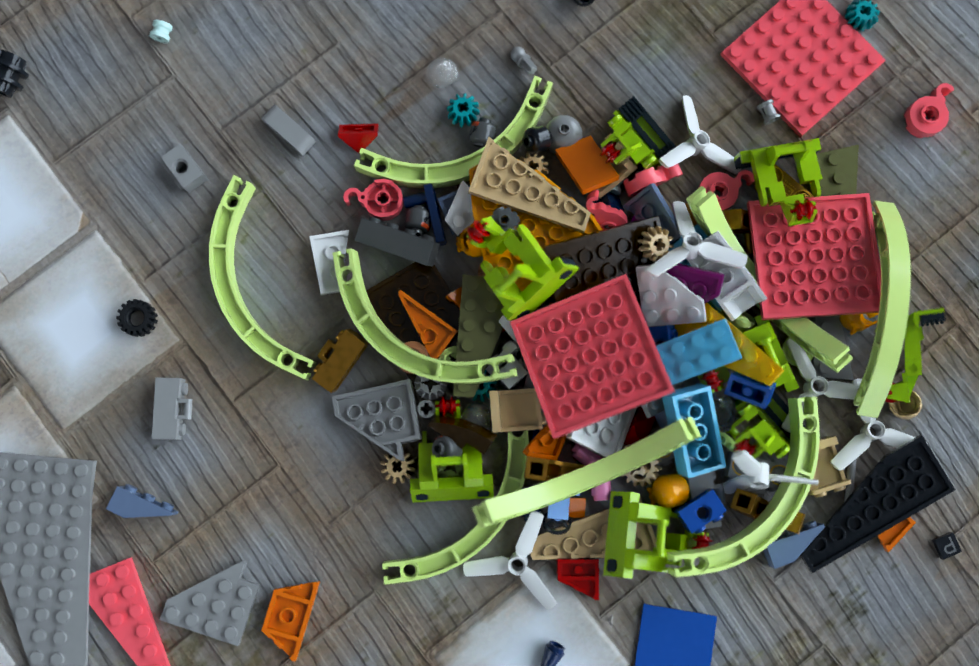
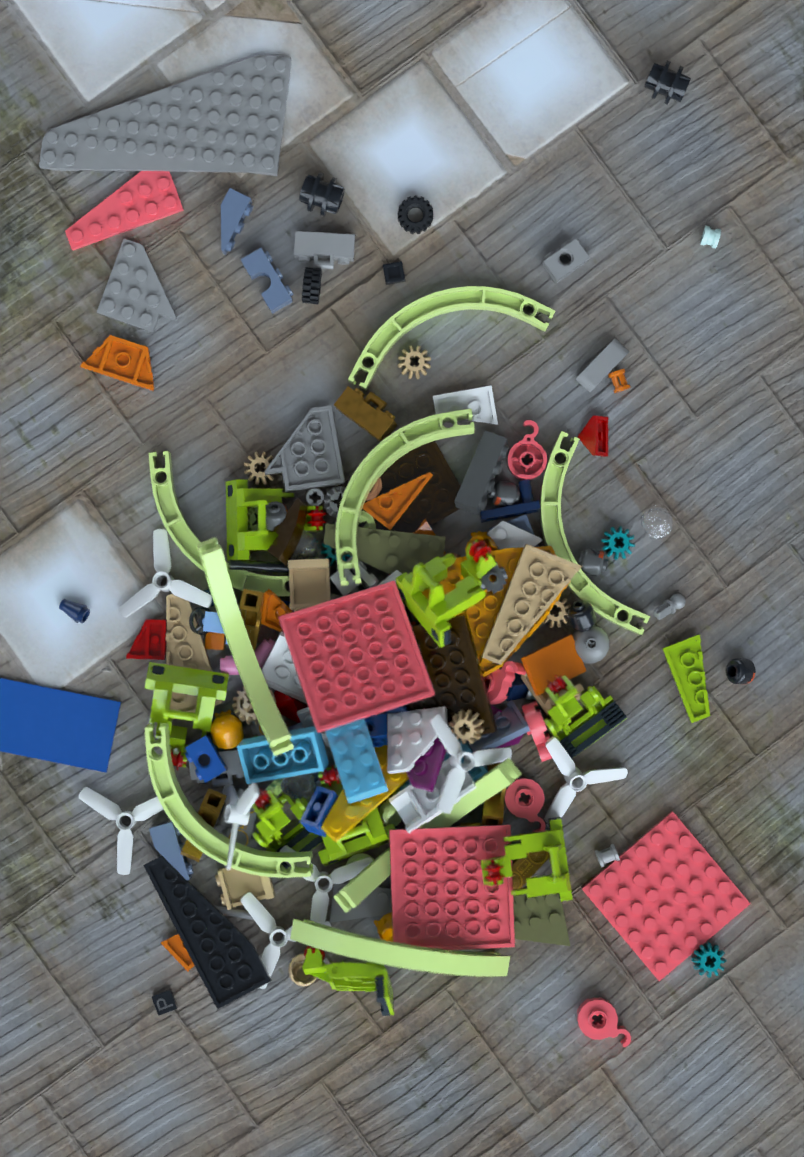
camera: 90 degrees right, 5 degrees up
none -> white piece [79,787,164,875]
none -> black piece [229,560,289,573]
none -> sand blue arch [241,248,293,314]
none -> black piece [299,172,345,216]
none -> black tyre [302,267,322,304]
none -> black tile [382,261,405,285]
none -> tan gear [398,346,431,379]
none -> orange bush [608,369,631,394]
none -> lime wing [662,634,710,723]

